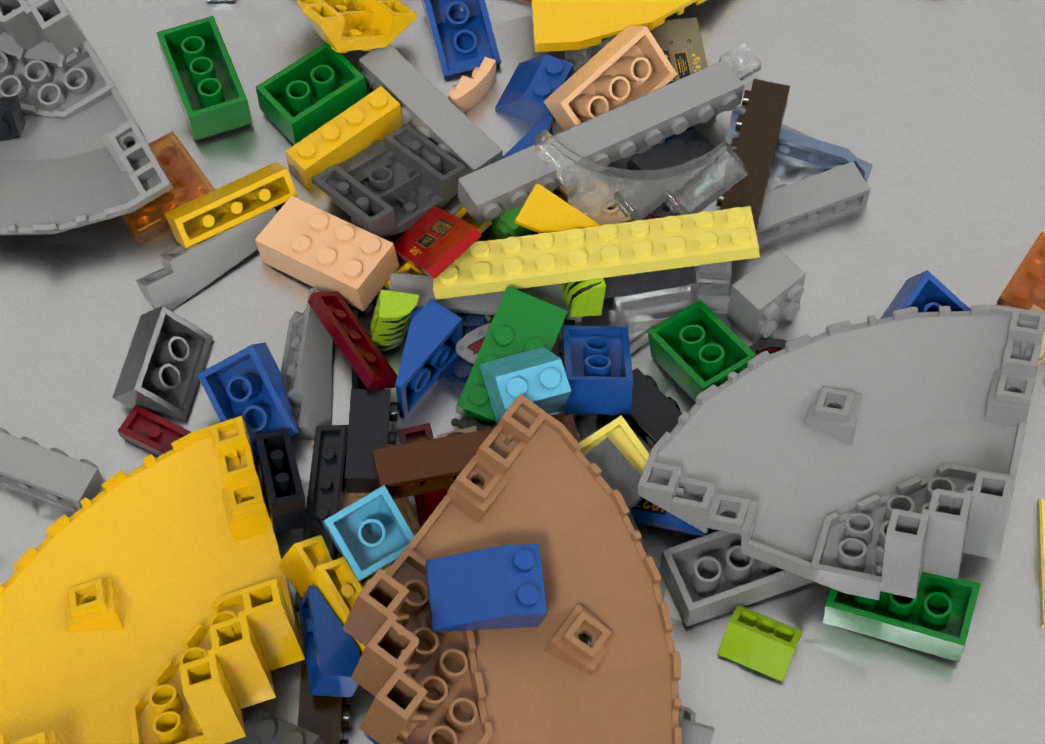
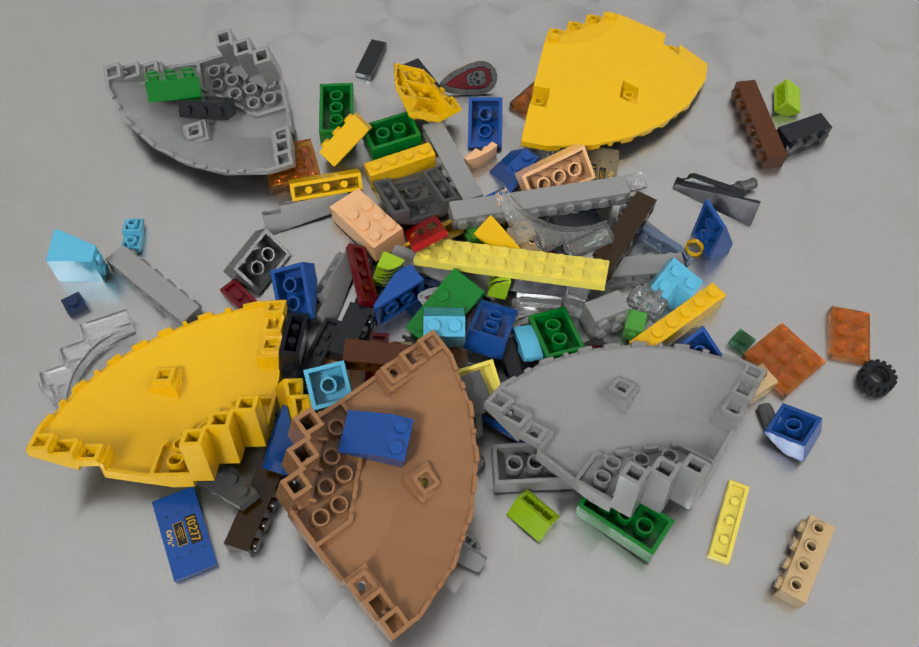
camera: 15 degrees right, 0 degrees up
none -> yellow brick [319,113,372,167]
none -> medium azure slope [512,325,543,362]
none -> bright green brick [621,309,648,341]
none -> clear gear [626,283,668,323]
none -> yellow brick [628,282,726,346]
none -> medium azure slope [645,258,704,311]
none -> black wedge [673,173,761,226]
none -> yellow axle [685,239,704,257]
none -> blue slope [692,199,733,260]
none -> clear green plate [728,328,756,355]
none -> dark grey pin [731,177,758,193]

